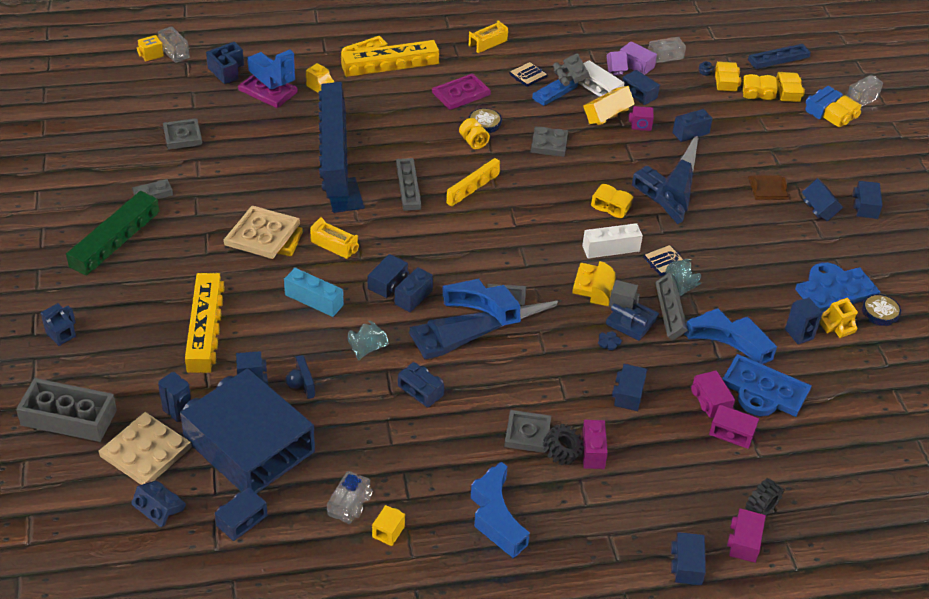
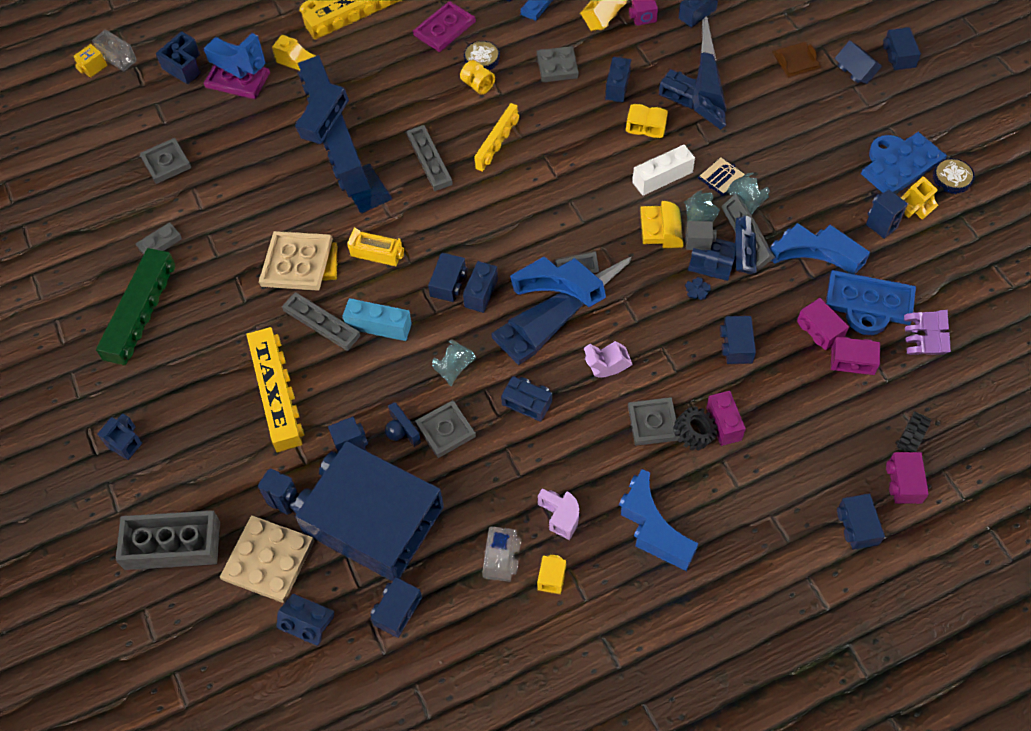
camera: 10 degrees left, 15 degrees up
none -> dark grey plate [282,292,360,351]
none -> dark blue brick [295,82,349,145]
none -> dark grey plate [415,400,476,458]
none -> lavender brick [538,489,579,540]
none -> lavender brick [584,341,633,377]
none -> dark blue brick [605,57,631,102]
none -> clear light blue hair [684,190,720,227]
none -> dark blue hinge [735,216,756,274]
none -> medium lavender legs [904,310,951,355]

